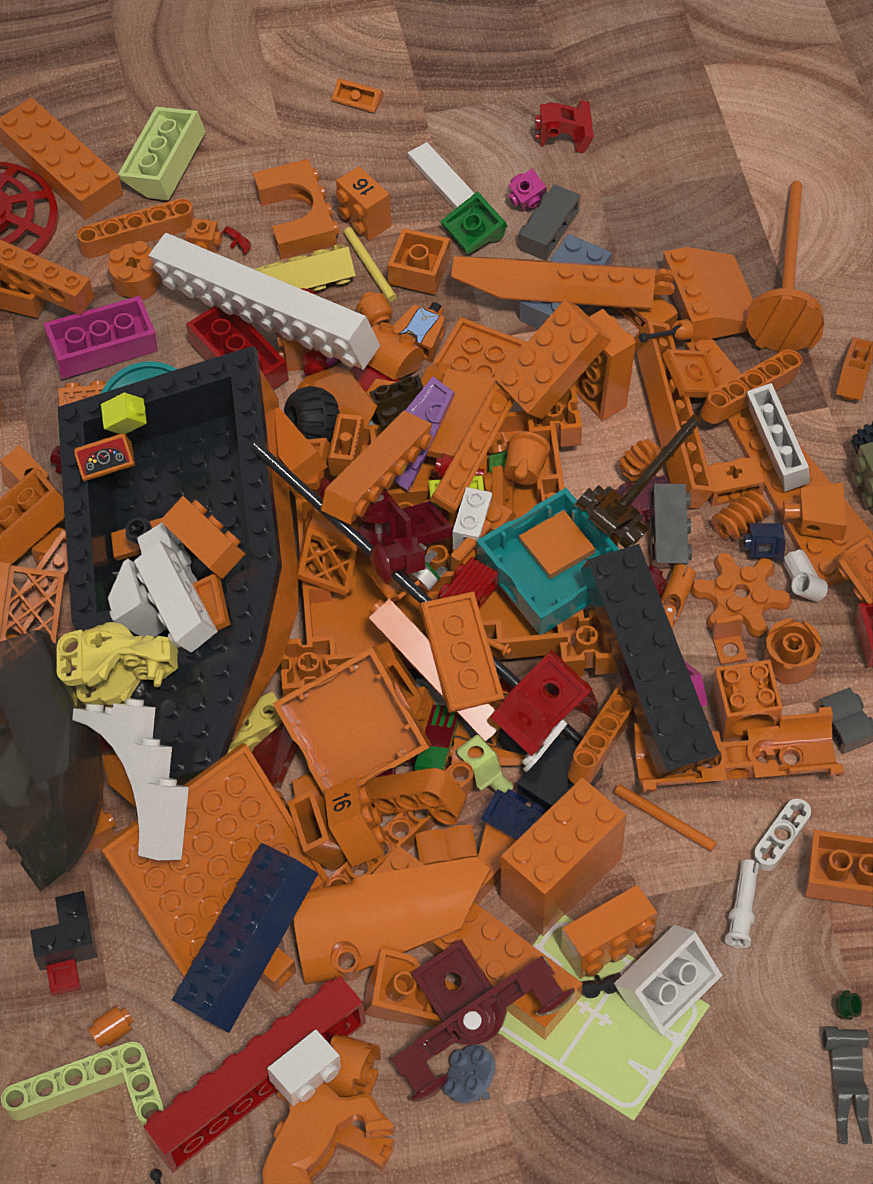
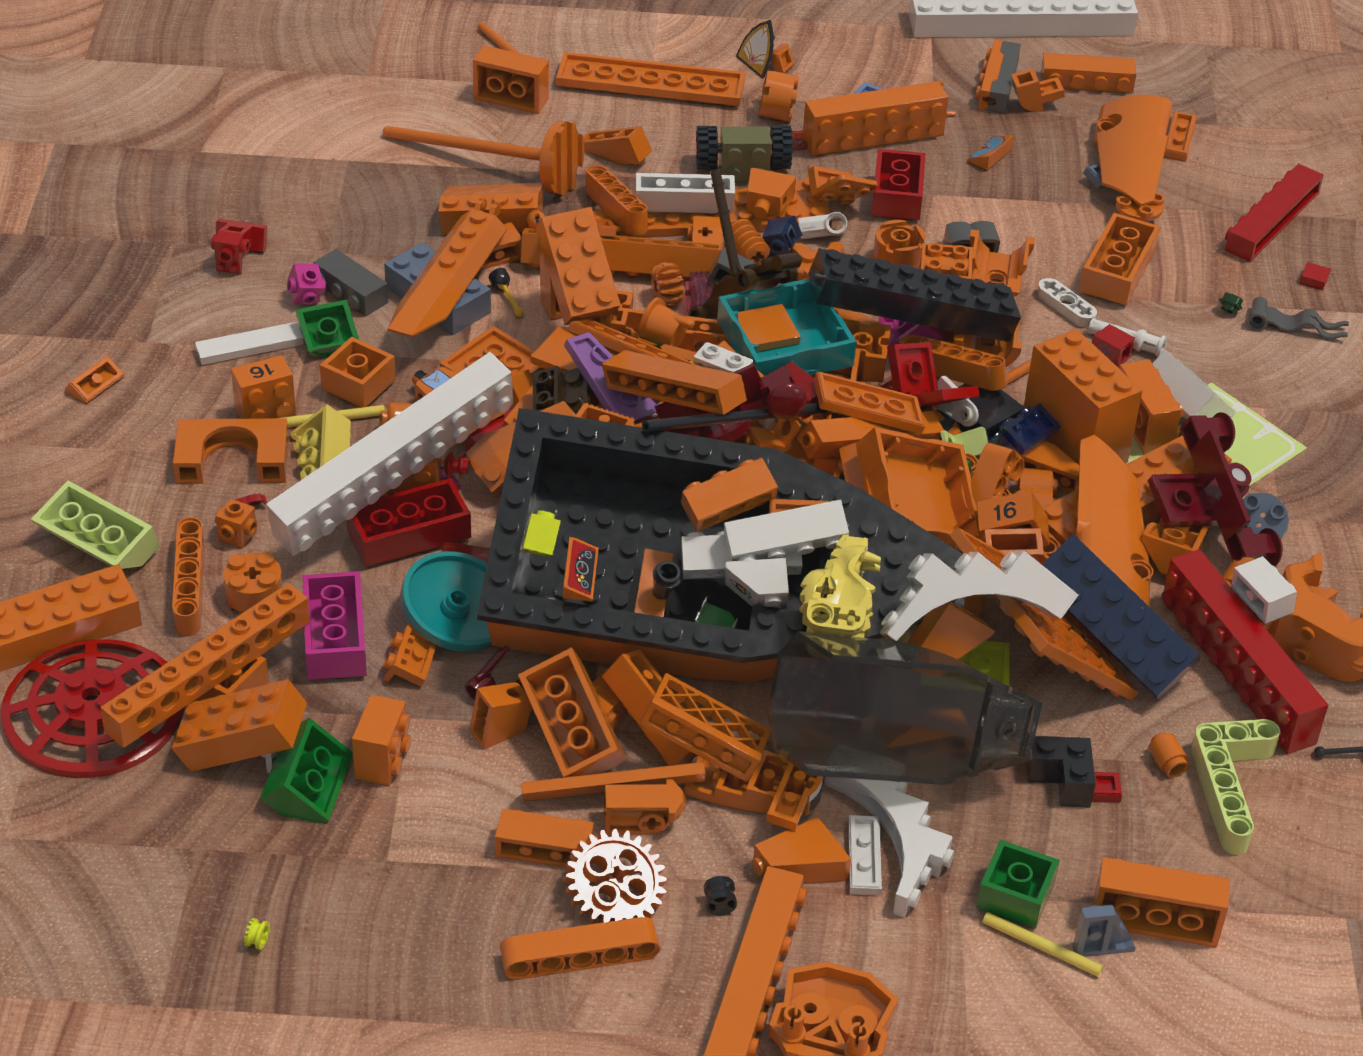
camera: 80 degrees left, 15 degrees down
none -> red brick [1092,324,1135,368]

